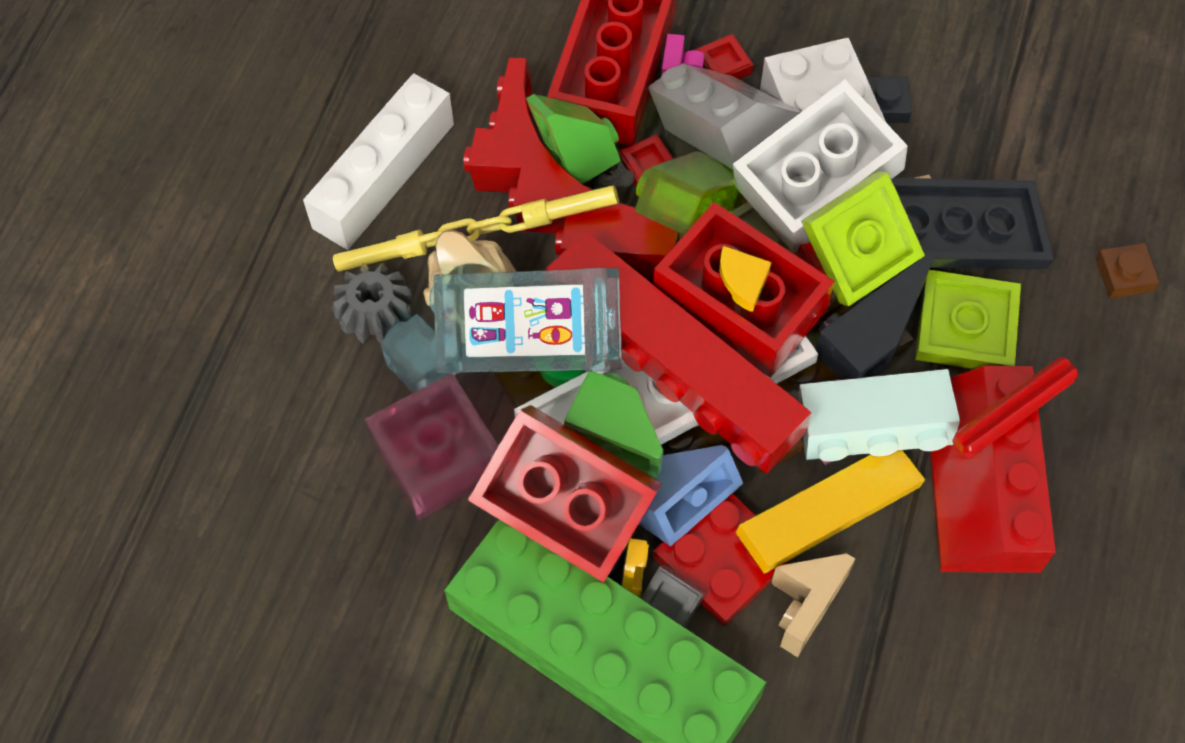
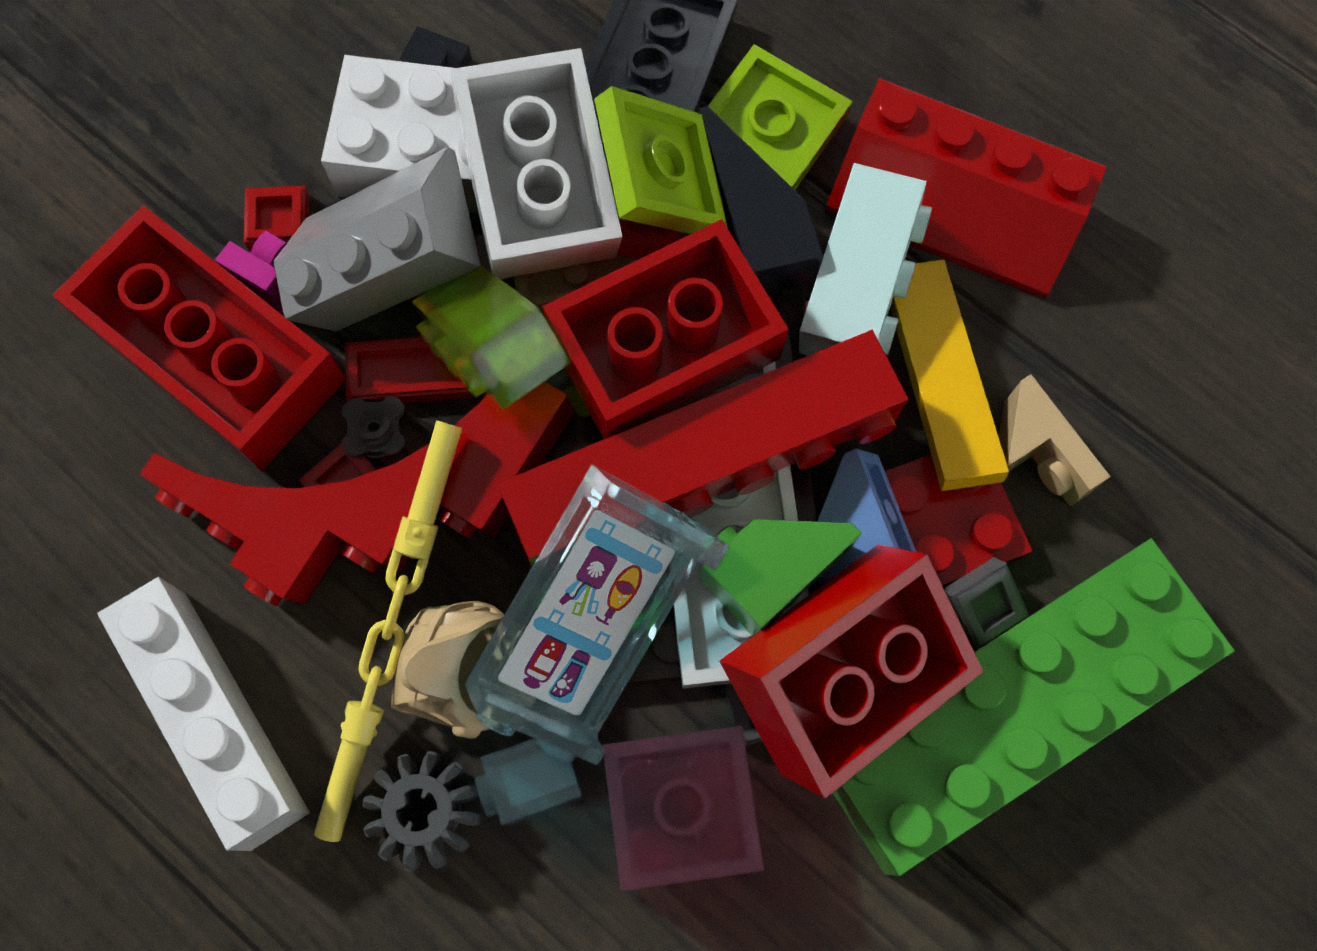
camera: 70 degrees left, 10 degrees up
bright green slope [526,94,621,184] -> none
yellow tile [719,246,771,312] -> none
red axle [952,357,1079,458] -> none

